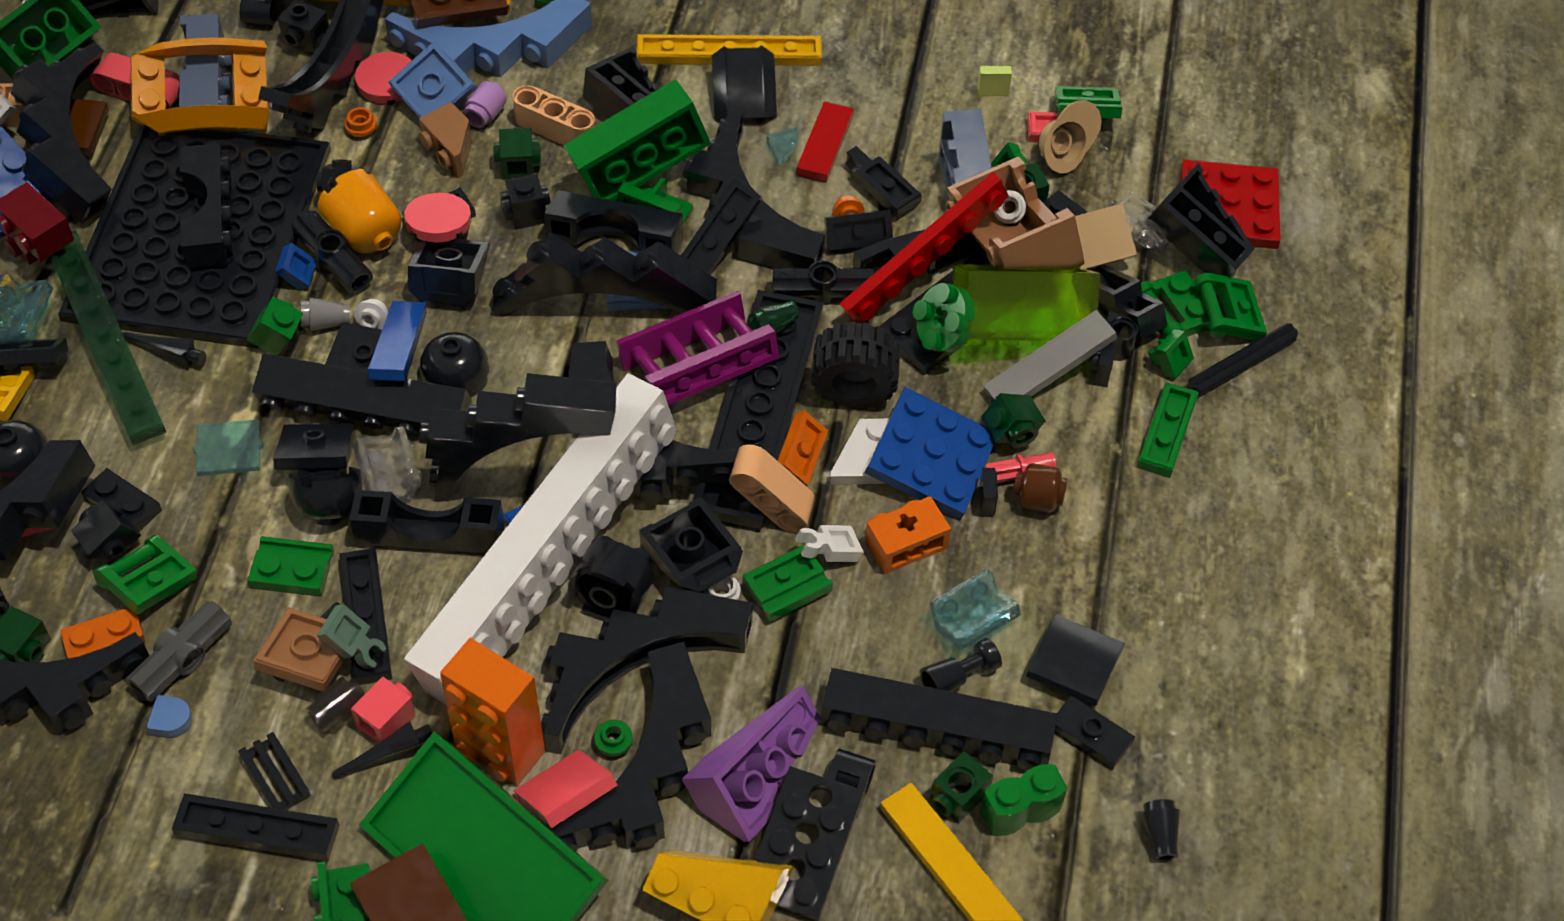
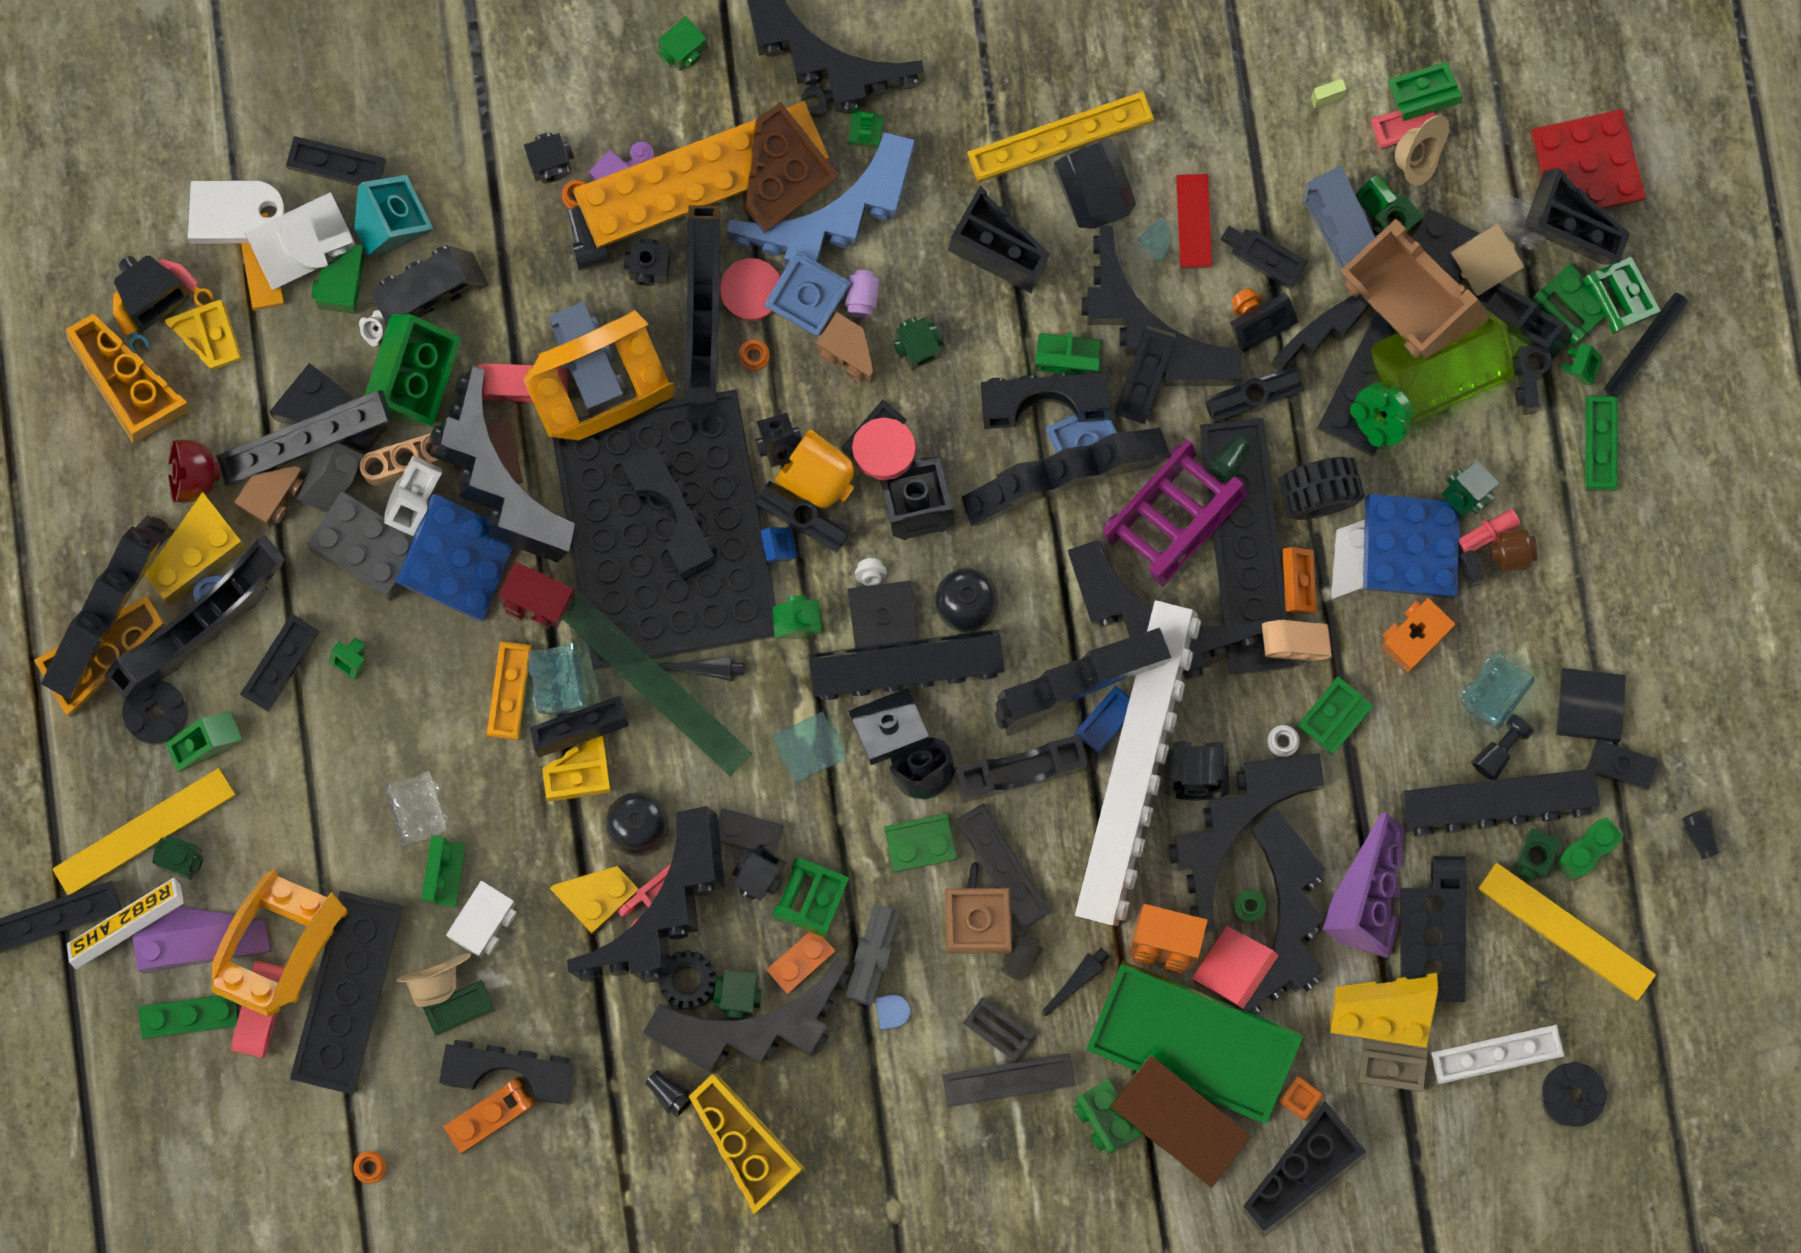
camera: 20 degrees left, 25 degrees up
light grey cone [301,297,350,331] -> none
sand green plate [317,604,386,669] -> none
coral brick [351,677,416,743] -> none
clear bracket [353,427,421,503] -> none
blue tile [368,301,427,381] -> none
black brick [500,174,550,230] -> none
light nougat beam [513,85,595,145] -> none
green brick [563,79,711,201] -> none
black slope [639,497,743,593] -> none
white plate [795,525,864,562] -> none
red plate [839,172,1009,324] -> none
light grey tile [983,310,1117,400] -> none
white plate [993,190,1026,224] -> none

